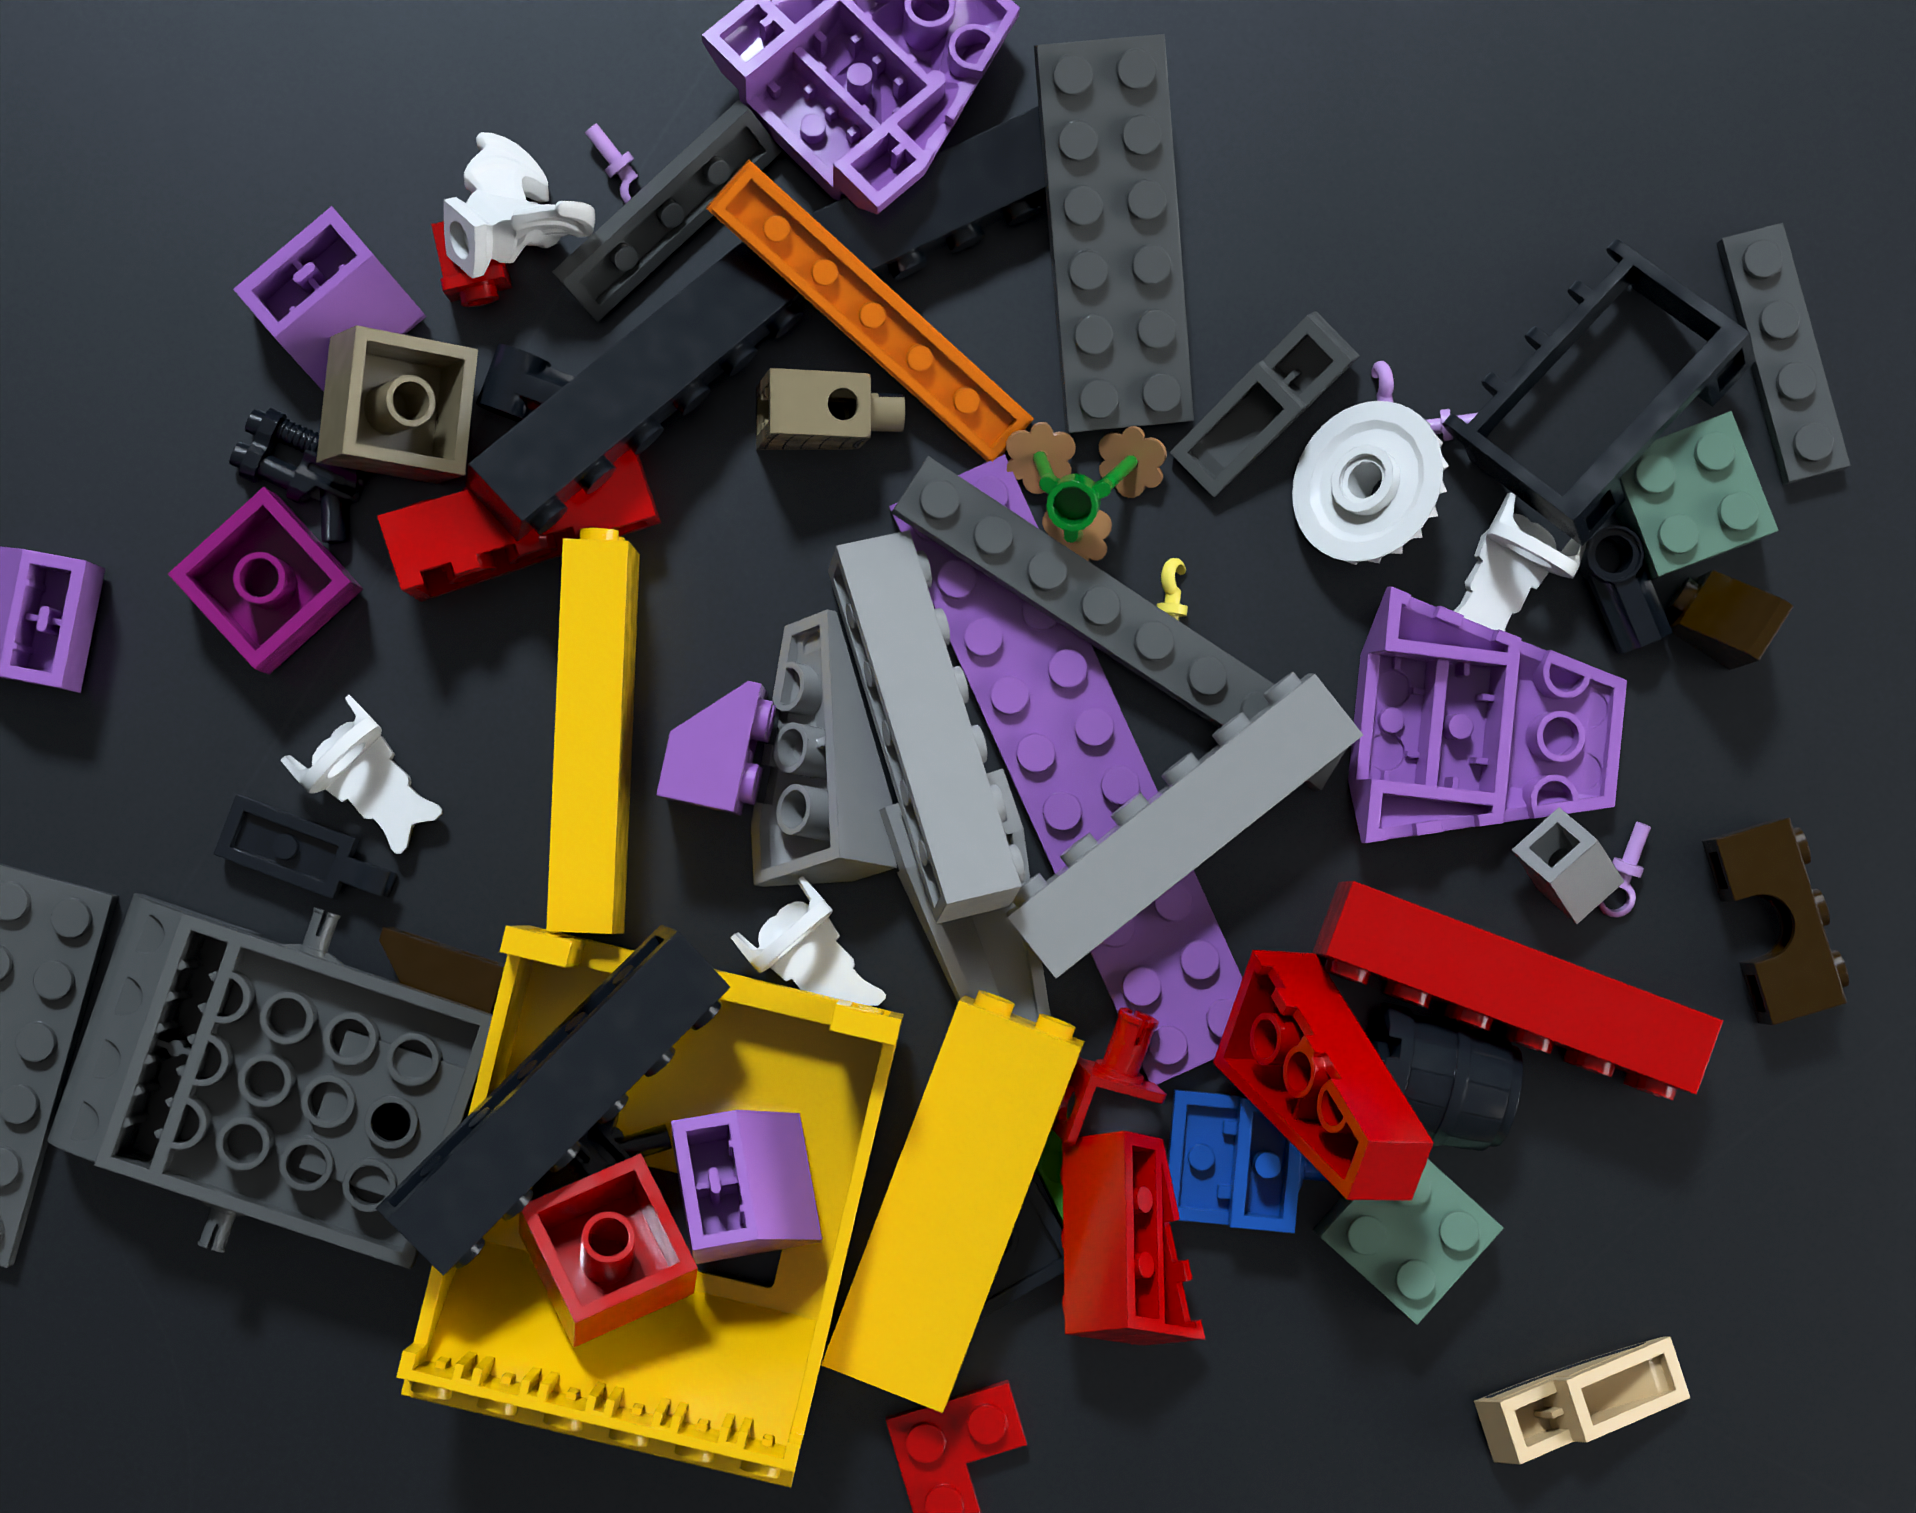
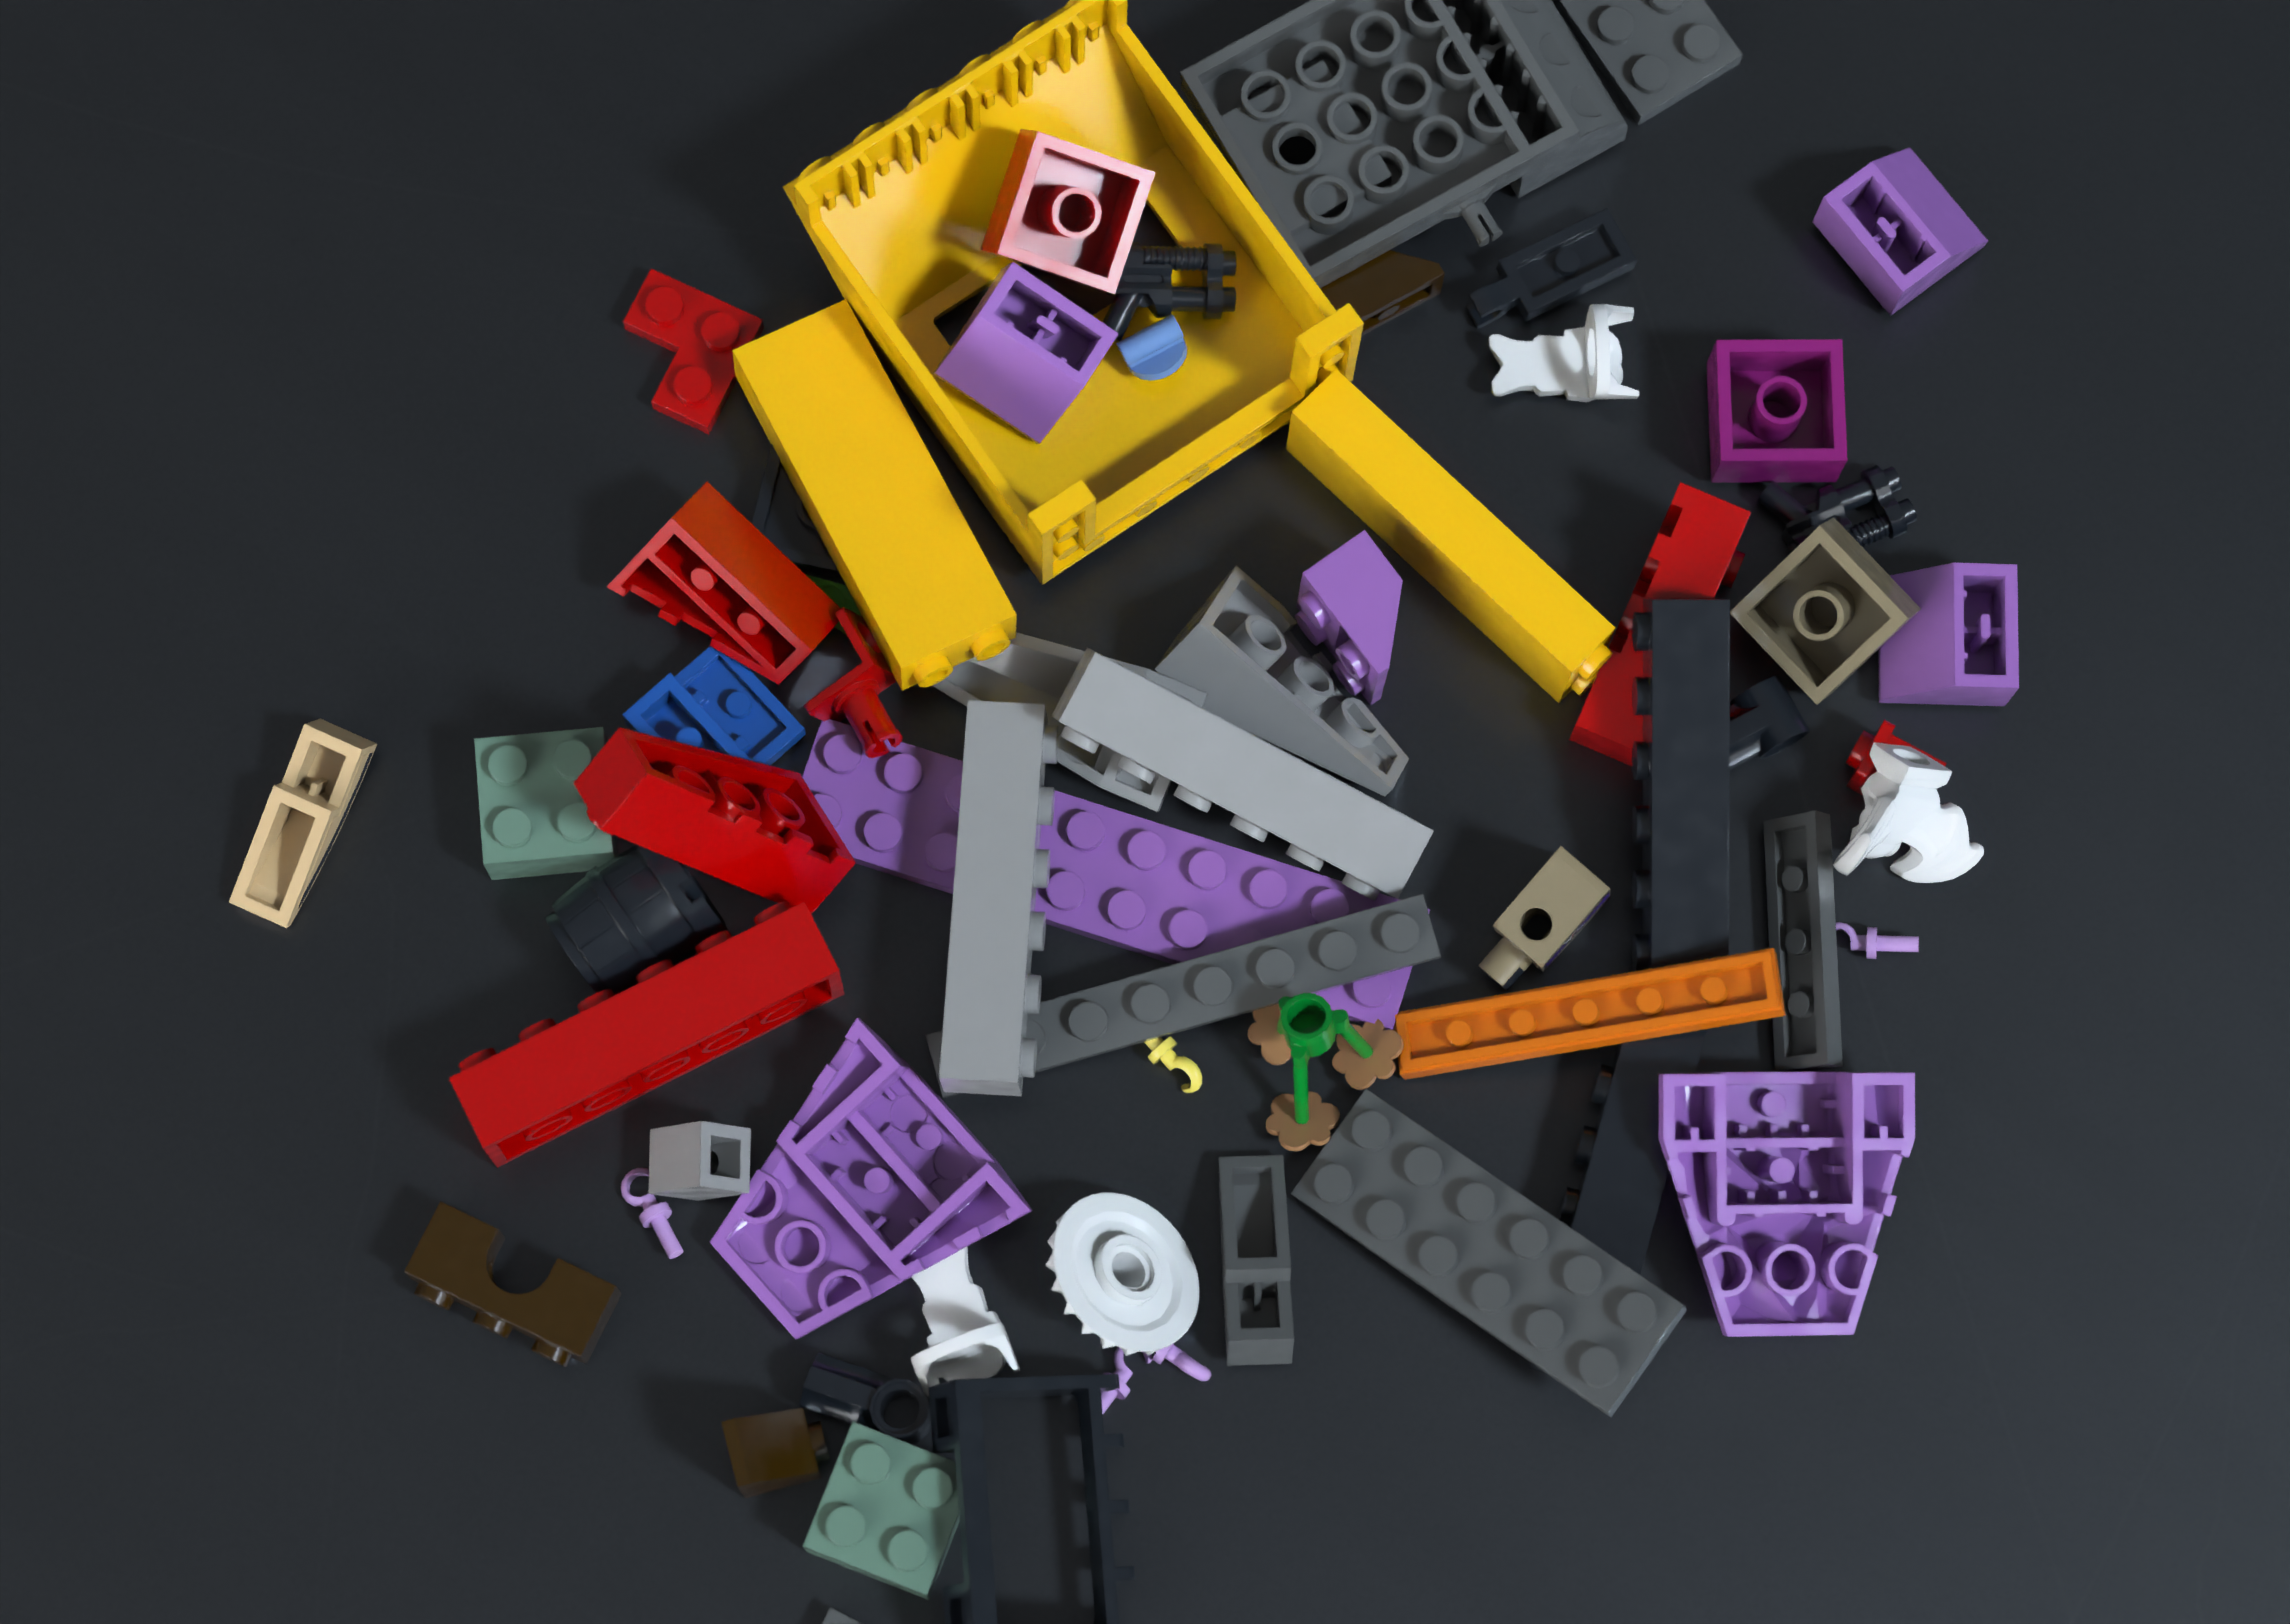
camera: 130 degrees right, 10 degrees down
black brick [375,925,730,1276] -> none
white hair [730,876,886,1006] -> none
none -> medium blue plate [1116,314,1187,380]

